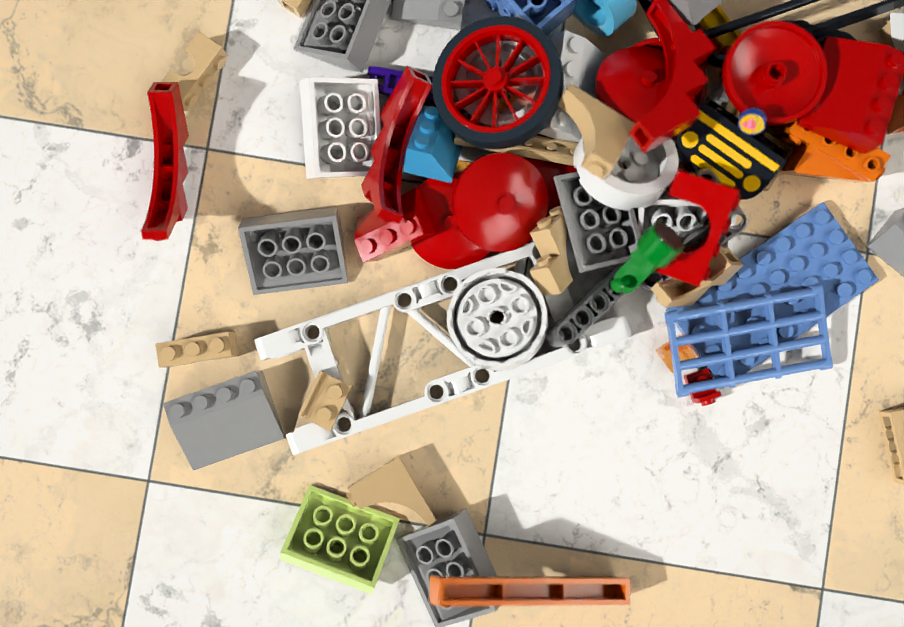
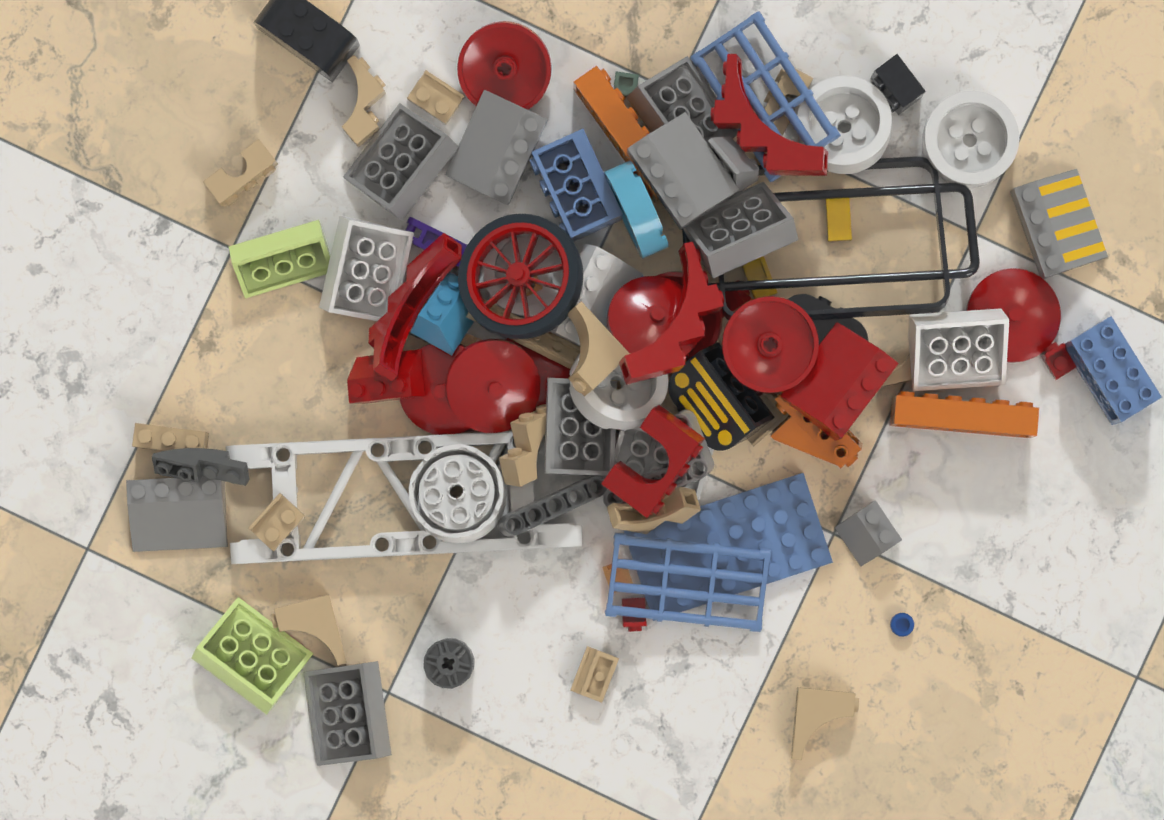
camera: 20 degrees right, 0 degrees up
red arch [141,82,189,241] -> none
light grey slope [238,206,348,295] -> none
orange brick [429,576,630,606] -> none
green piece [611,222,684,293] -> none
tile [738,108,767,135] -> none
none -> dark grey slope [152,448,250,486]
none -> yellowish green slope [229,220,330,298]
none -> dark grey wheel [423,638,475,689]
none -> tan plate [570,646,619,703]

